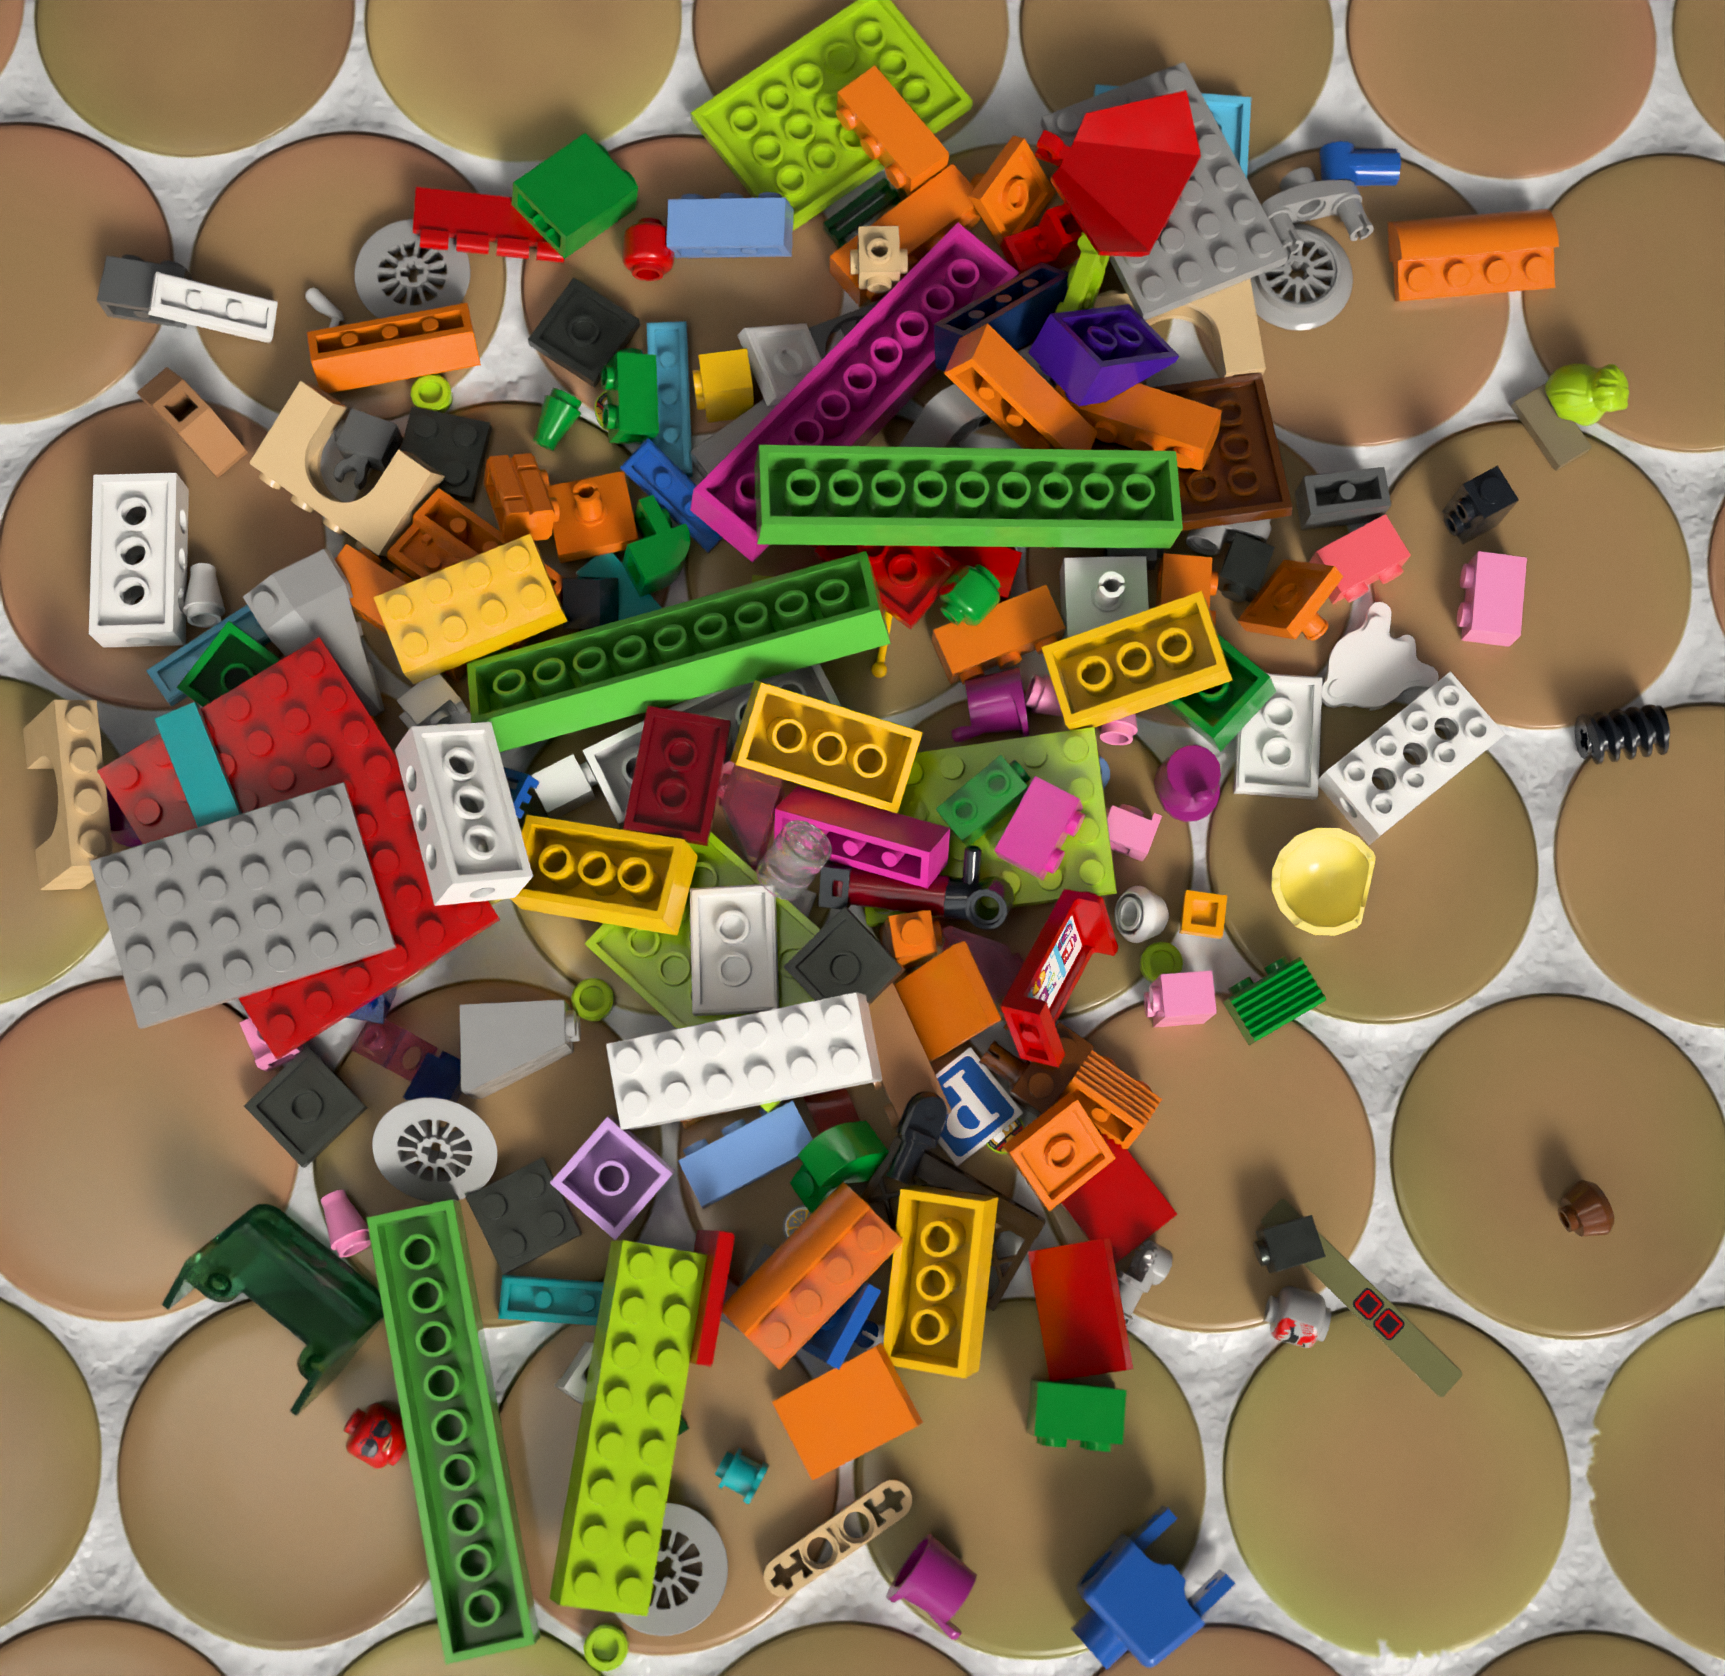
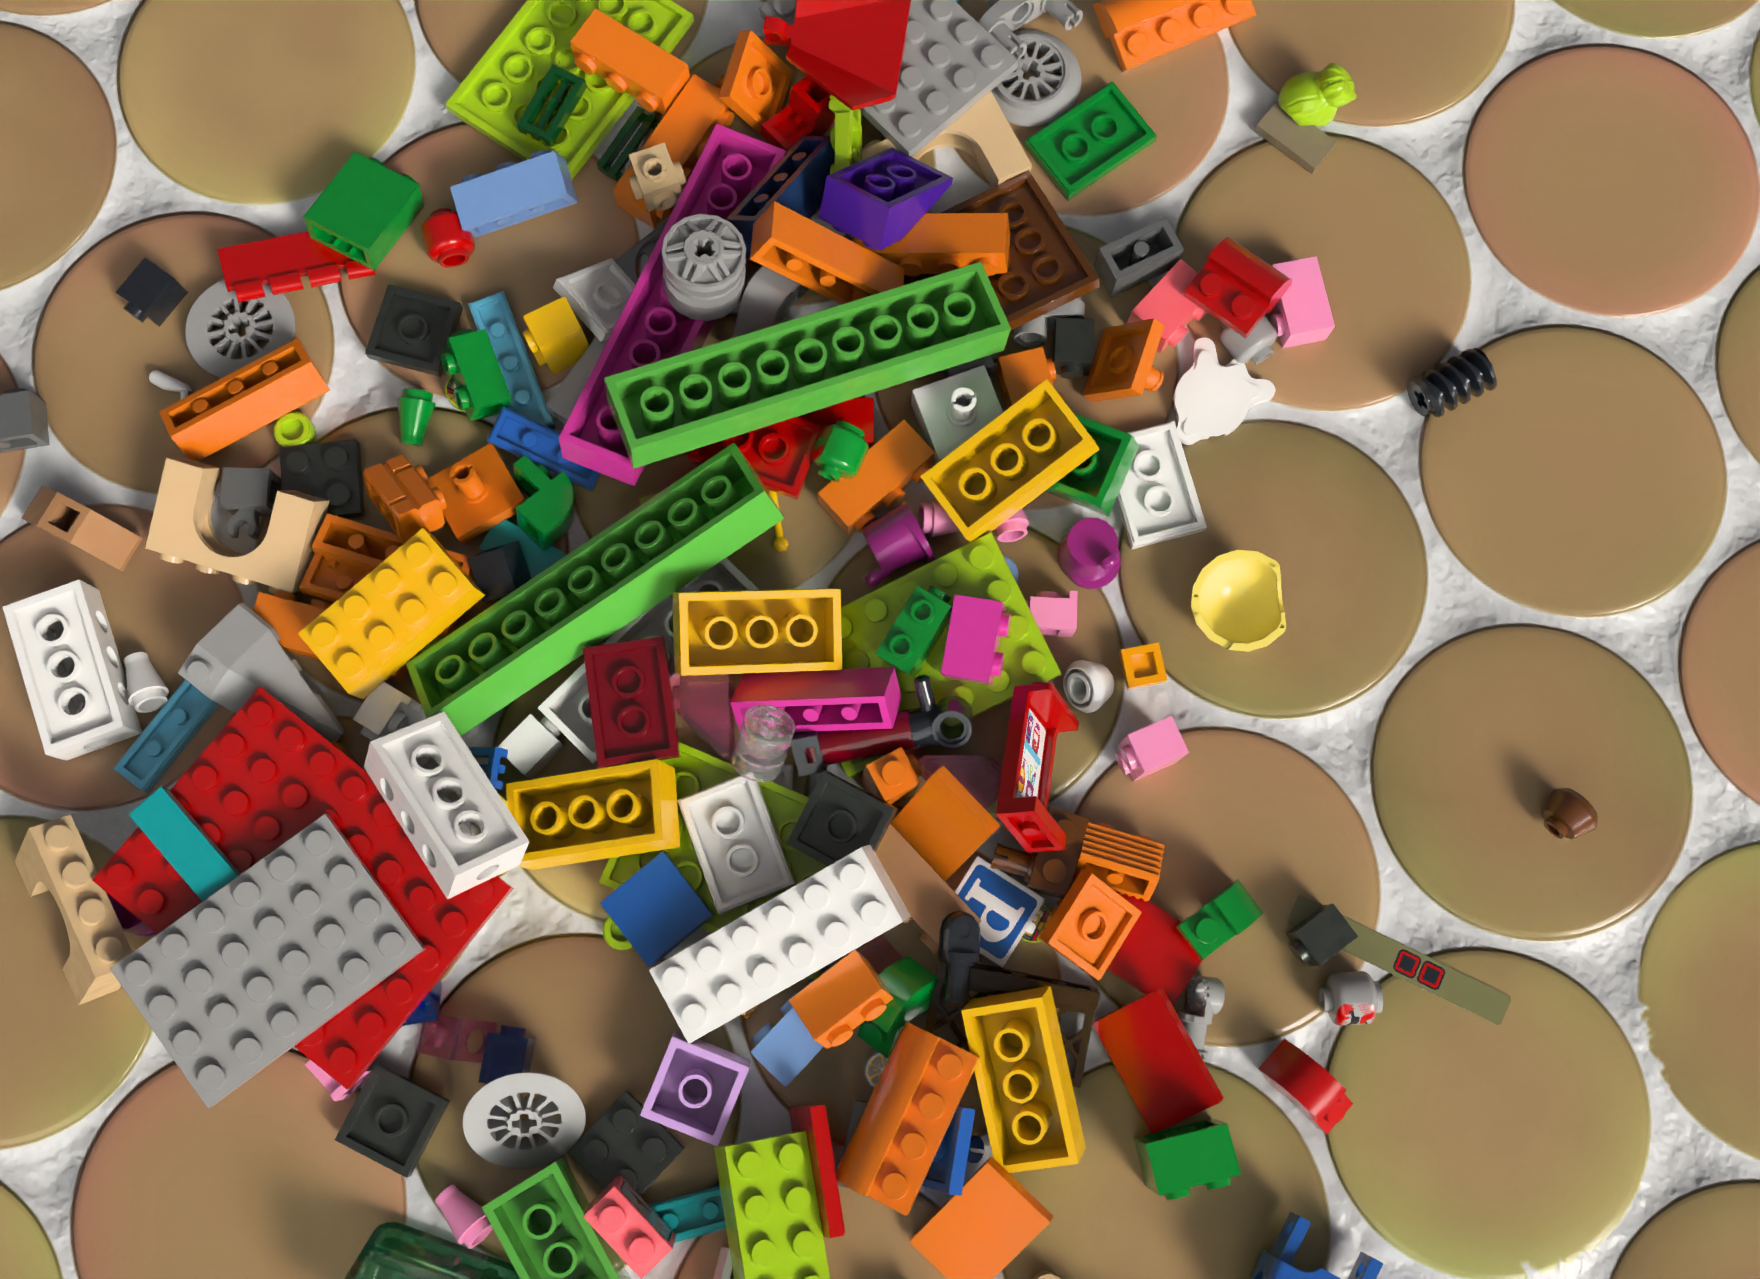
camera: 15 degrees left, 0 degrees up
white tile [148,272,278,343] -> none
green brick [176,621,282,707] -> none
light grey slope [460,1000,581,1099] -> none
lime tile [1139,942,1183,983] -> none
green brick [1223,956,1326,1046] -> none
white brick [1318,671,1505,845] -> none
black brick [1442,465,1519,544] -> none
none -> black brick [116,258,188,327]
none -> dark green tile [517,64,587,147]
none -> coral brick [583,1174,677,1279]
none -> blue tile [600,851,714,967]
none -> light grey wheel [662,214,746,321]
none -> orange brick [789,949,894,1049]
none -> green tile [1024,81,1157,201]
none -> green brick [1176,879,1264,960]
none -> red brick [1184,237,1292,339]
none -> light grey head [1220,315,1277,365]
none -> red brick [1258,1038,1353,1134]

